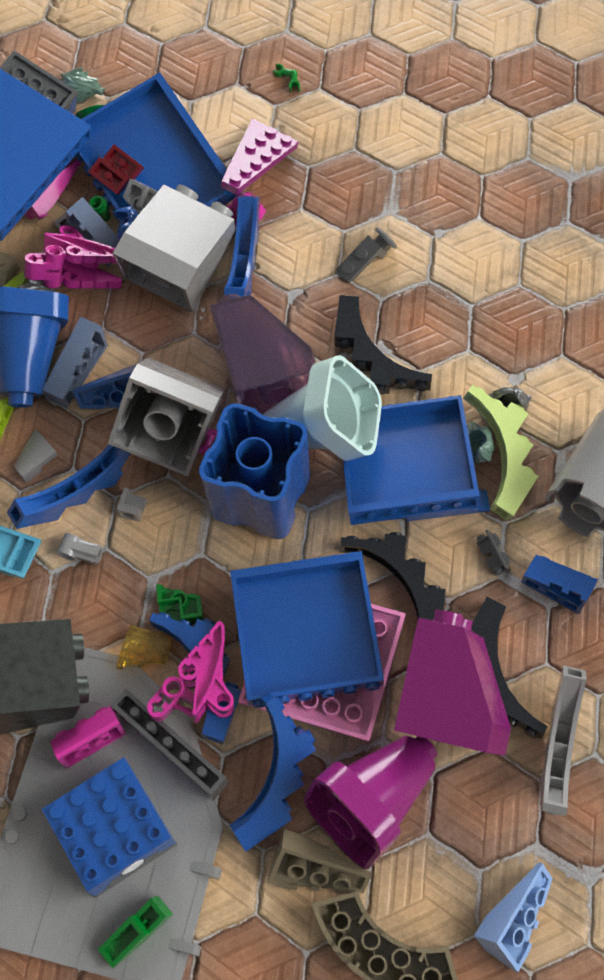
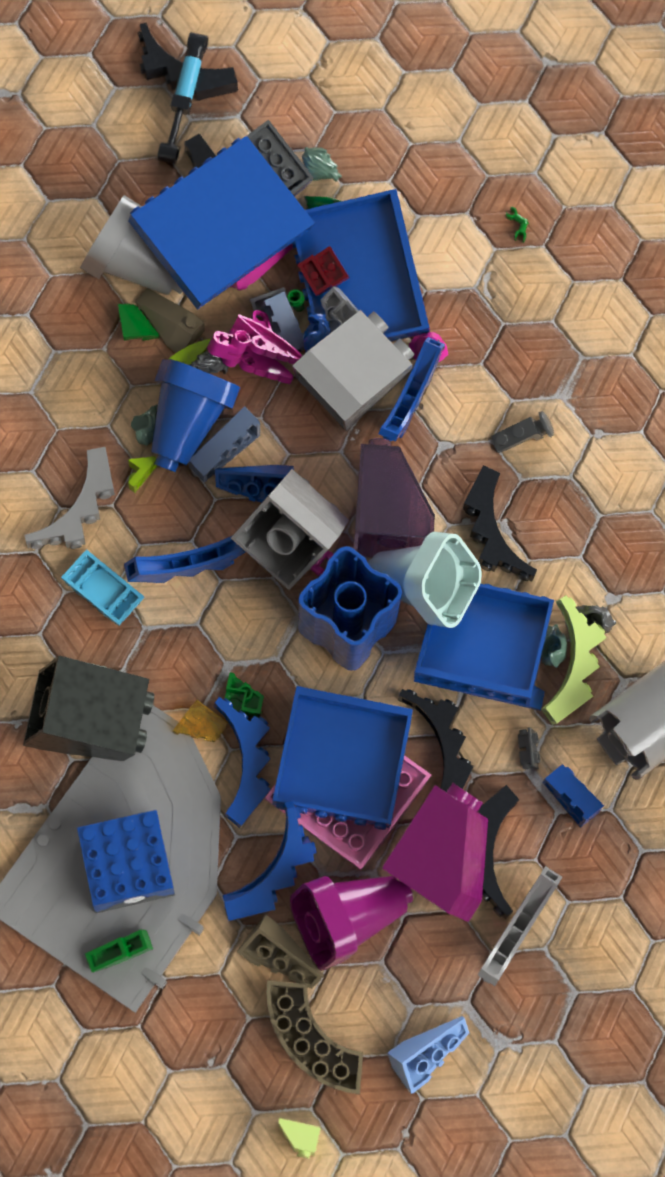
camera: 10 degrees right, 5 degrees up
light grey slope [13,430,58,483] -> none
dark pink slope [50,706,126,769] -> none
light grey piece [57,533,103,565] -> none
dark grey brick [110,689,229,801] -> none
light grey panel [117,488,147,522] -> none
dark pink piece [147,621,234,723] -> none
wing [221,118,298,195] -> none

